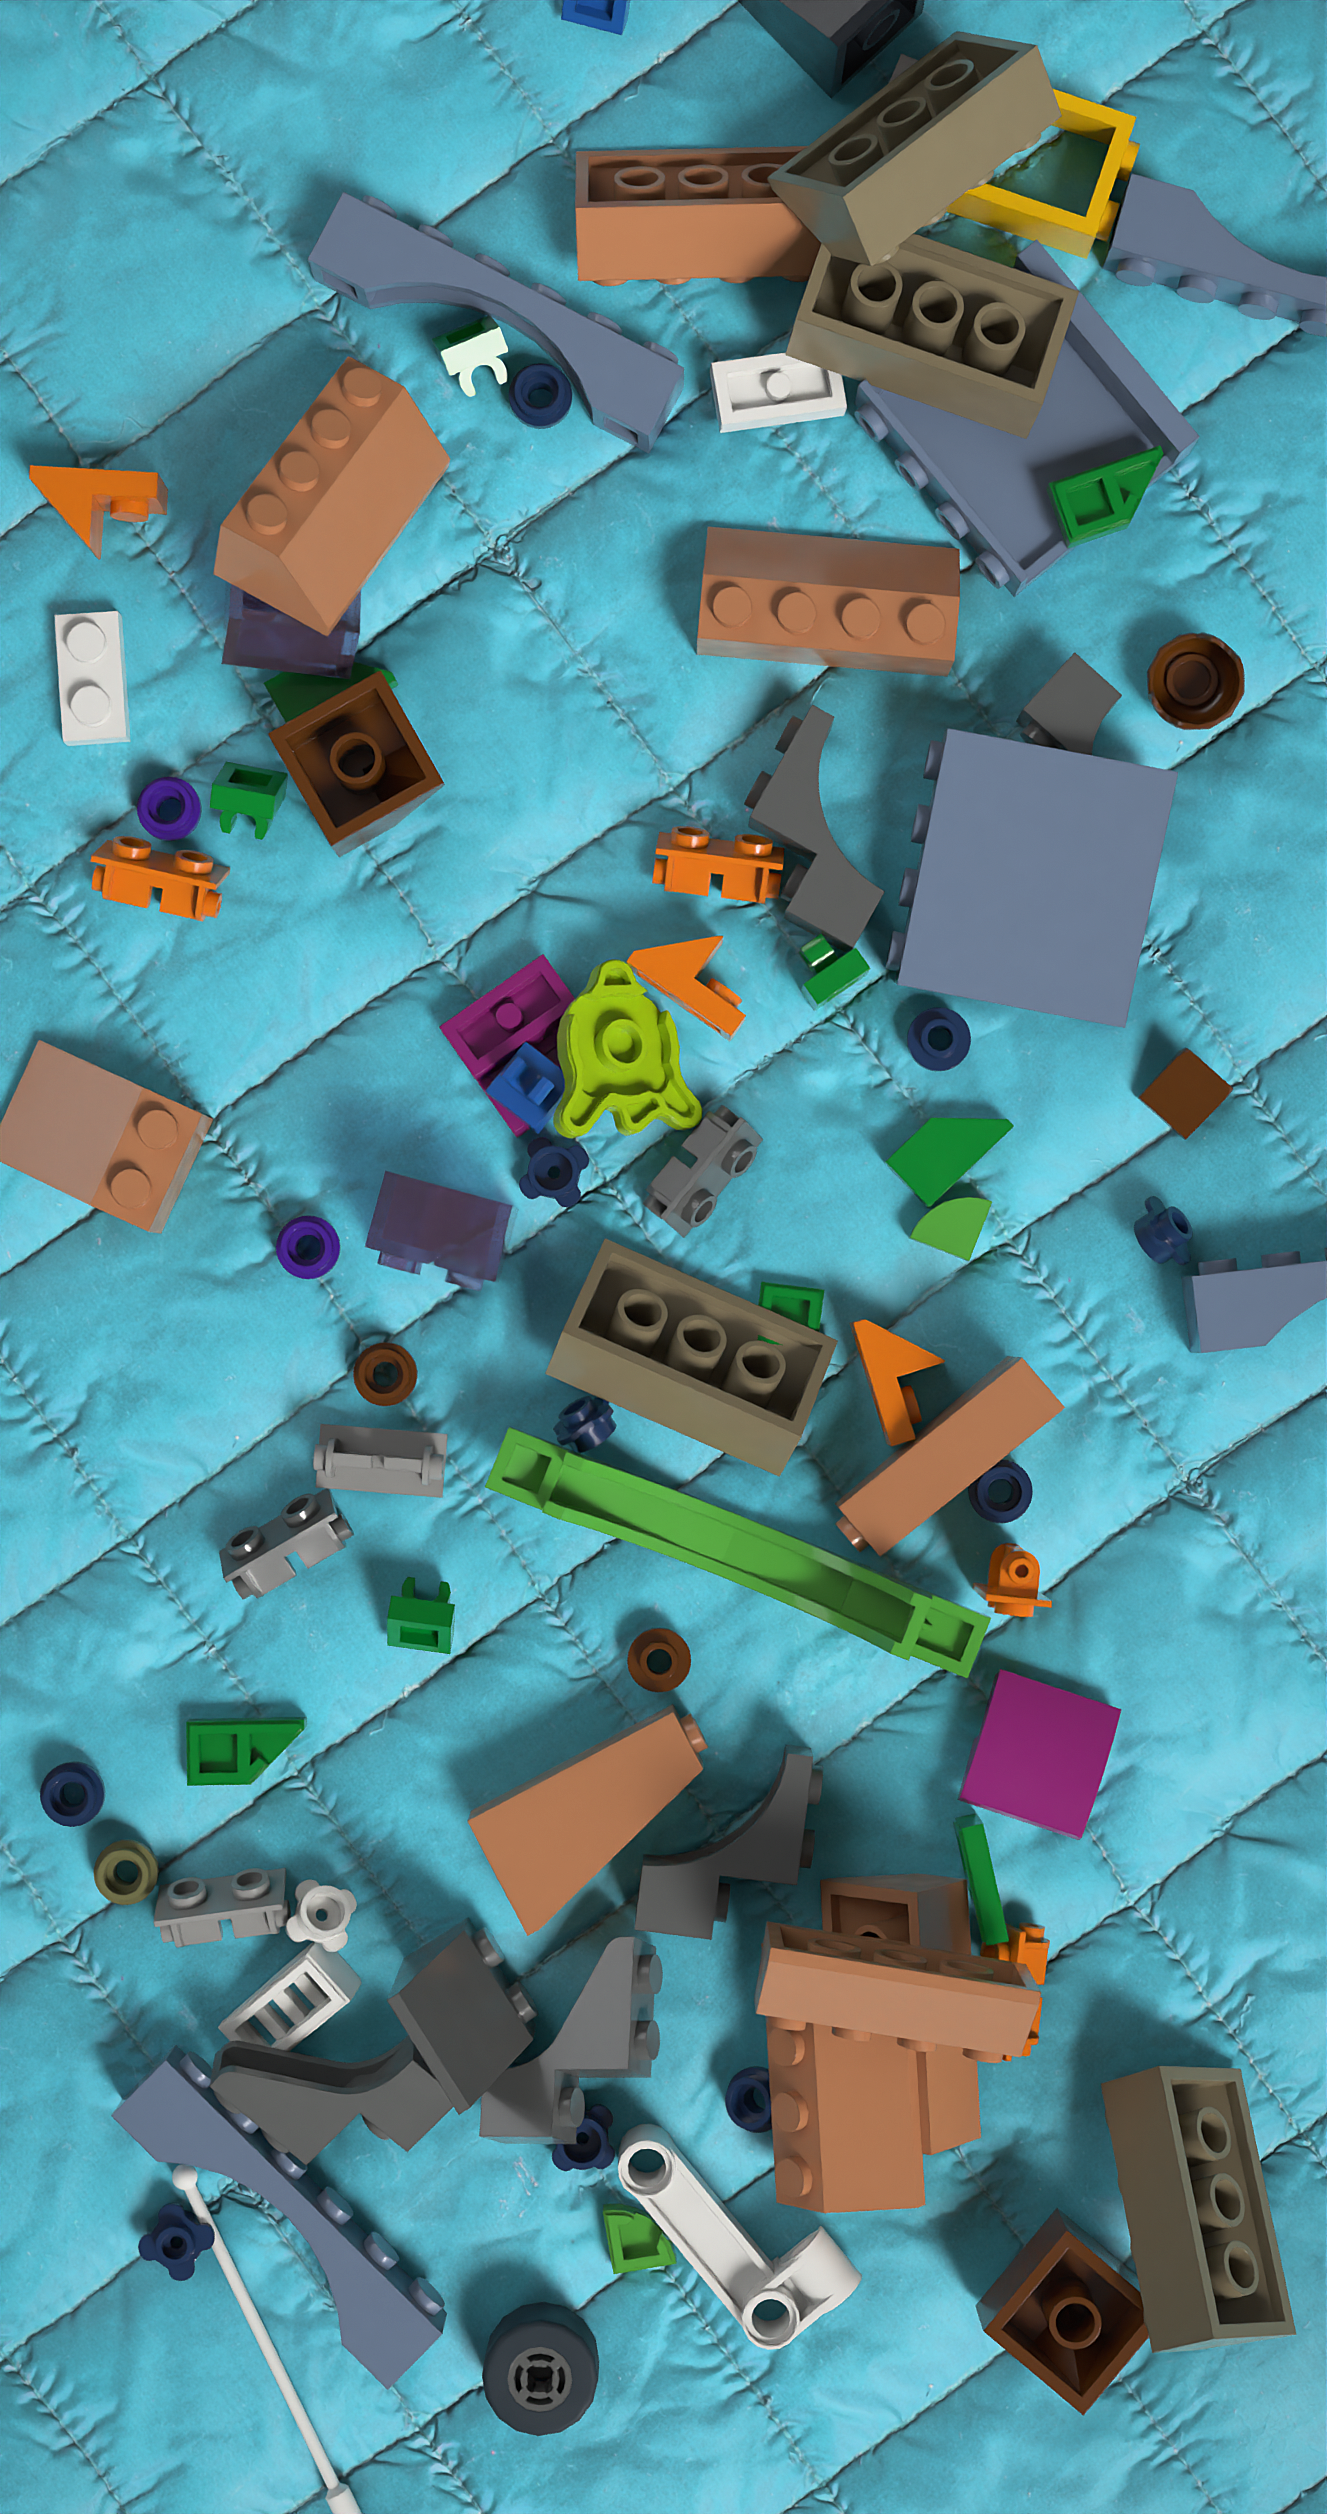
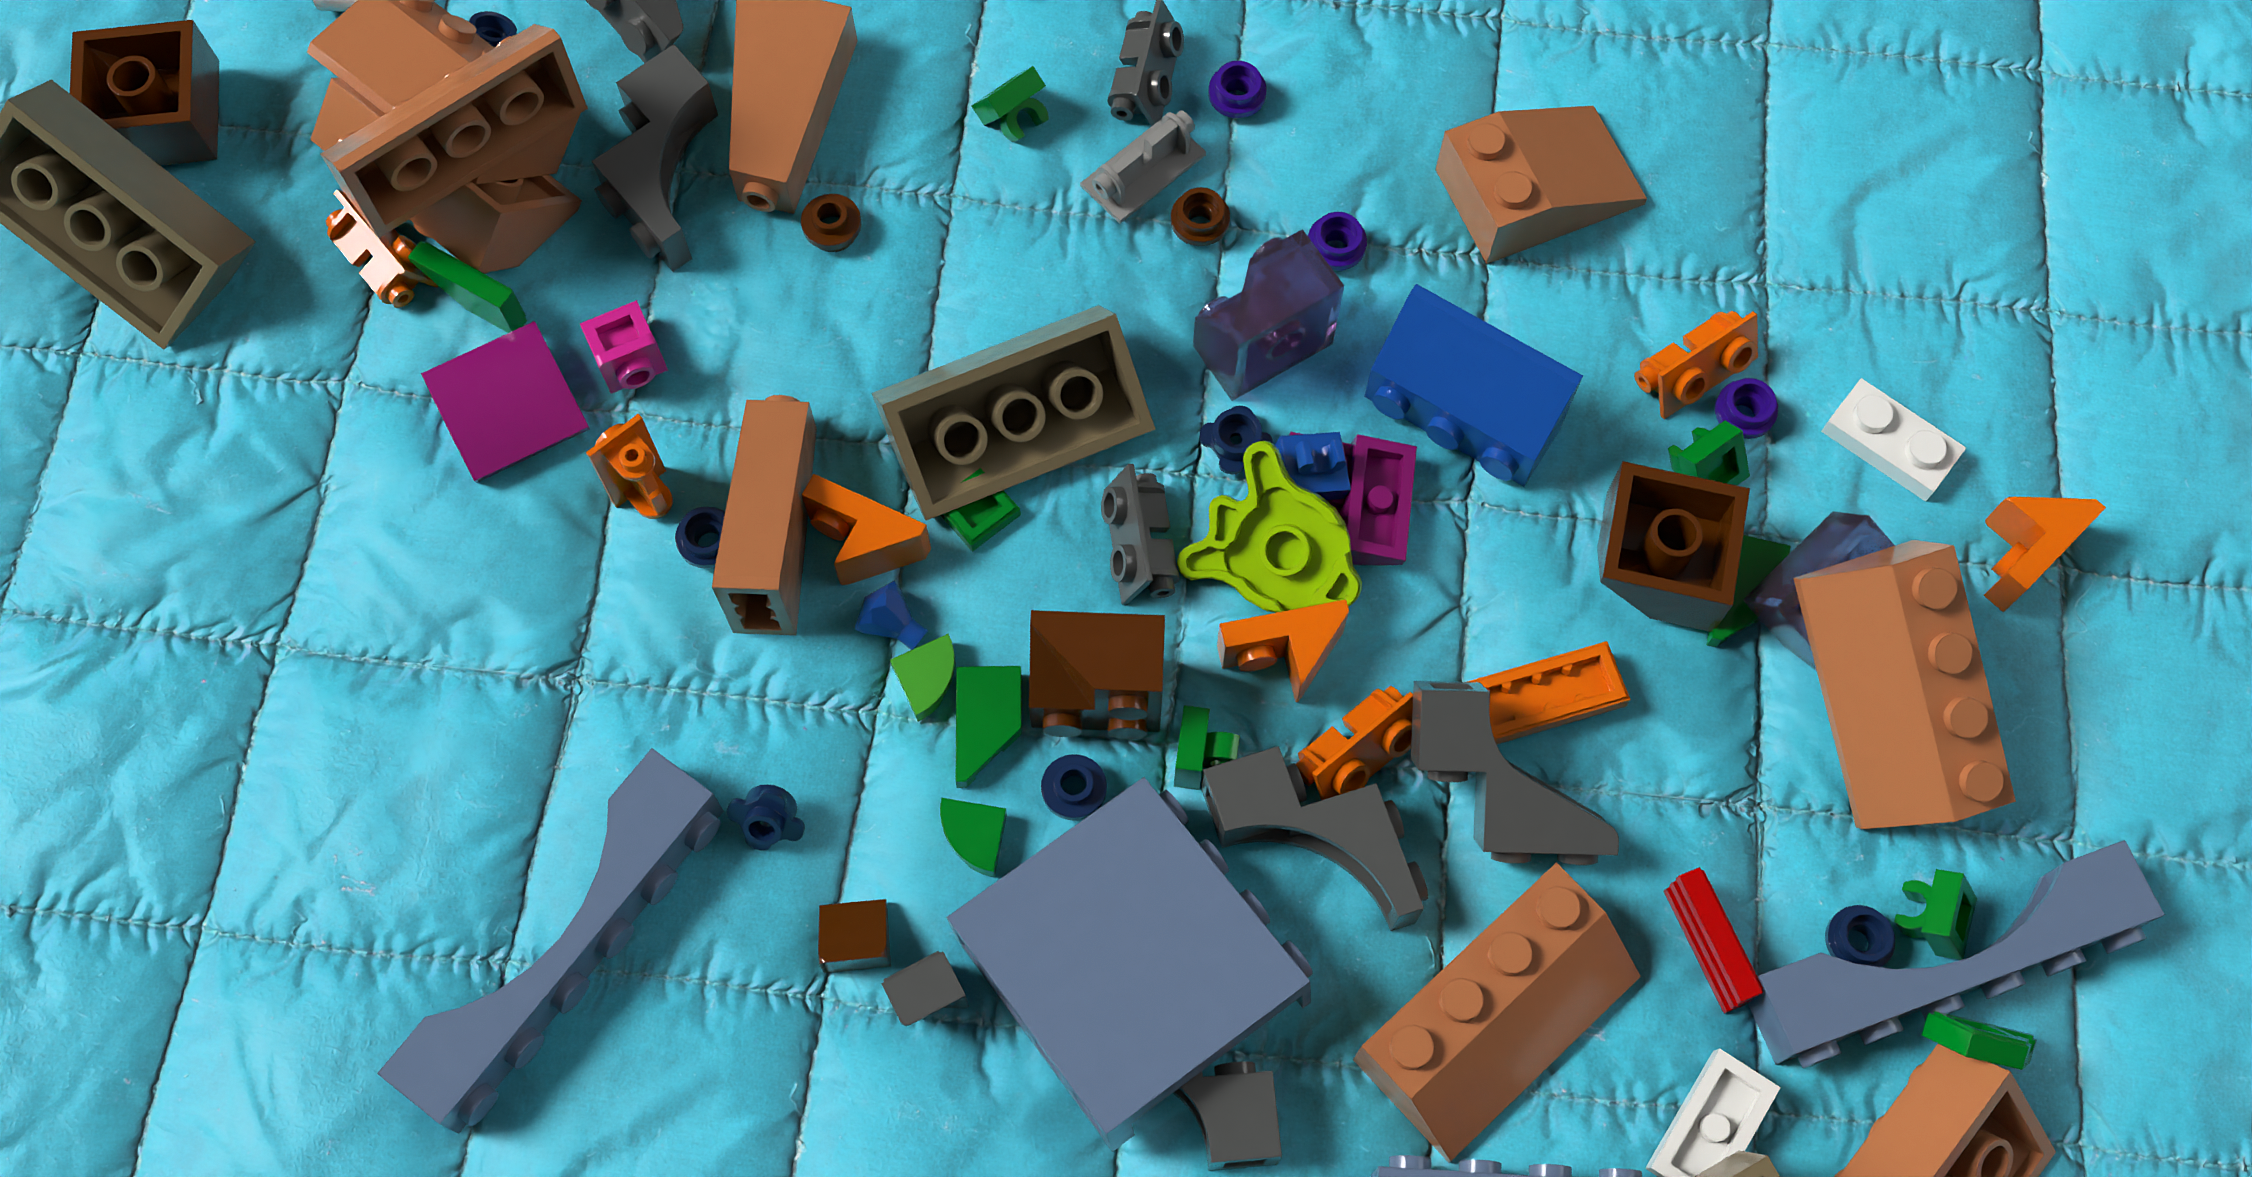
camera: 130 degrees right, 20 degrees down
bright green slope [485,1427,991,1678] -> none
dark blue plate [553,1396,617,1453] -> none
none -> dark pink bracket [580,300,668,394]
none -> blue rock [855,580,928,650]
none -> dark grey slope [881,951,969,1026]
none -> green tile [940,798,1007,878]
none -> reddish brown slope [1029,610,1165,740]
none -> dark purple plate [1208,61,1267,118]
none -> blue slope [1364,284,1583,487]
none -> dark grey arch [1411,681,1619,865]
none -> orange plate [1467,641,1631,744]
none -> red tile [1663,867,1763,1014]
none -> green tile [1922,1011,2037,1070]

